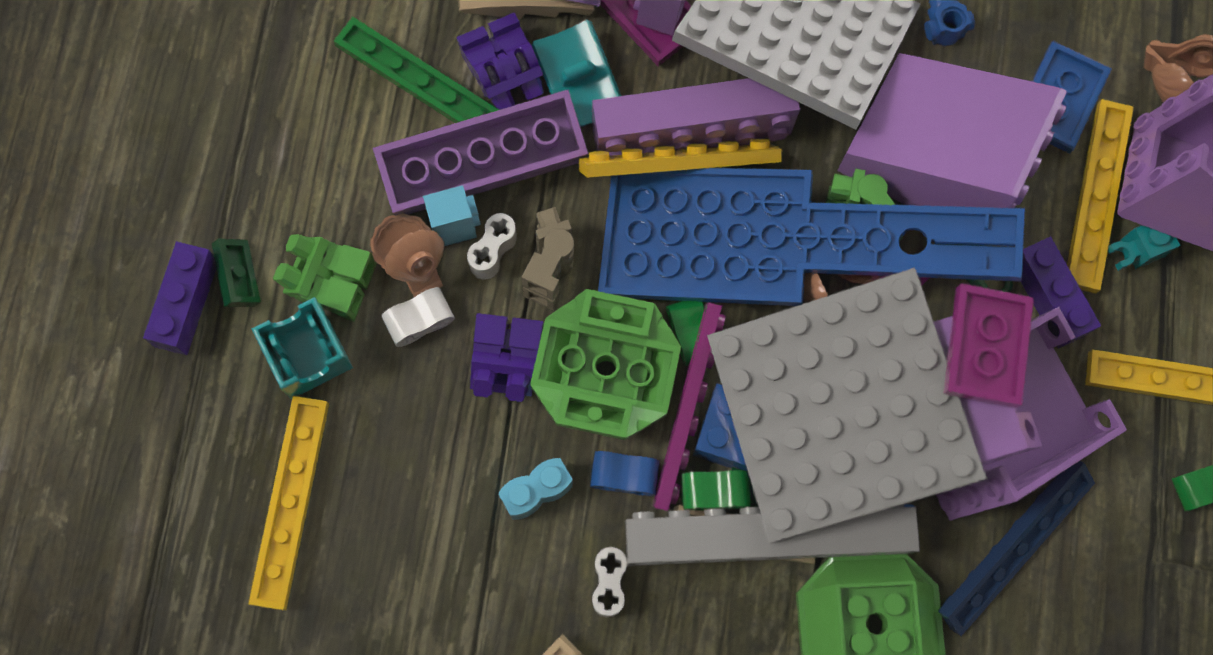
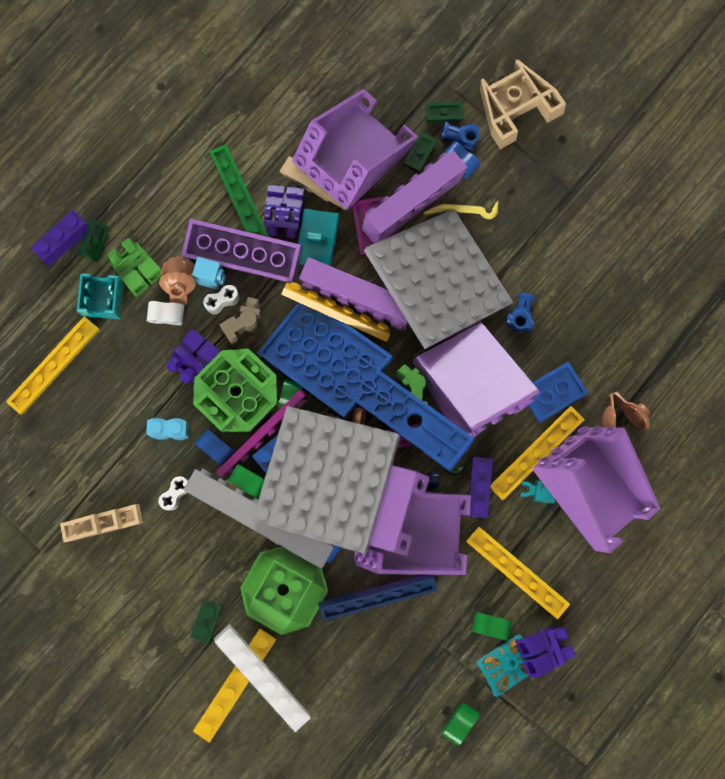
camera: 35 degrees right, 5 degrees up
magenta plate [943,284,1034,408] -> none

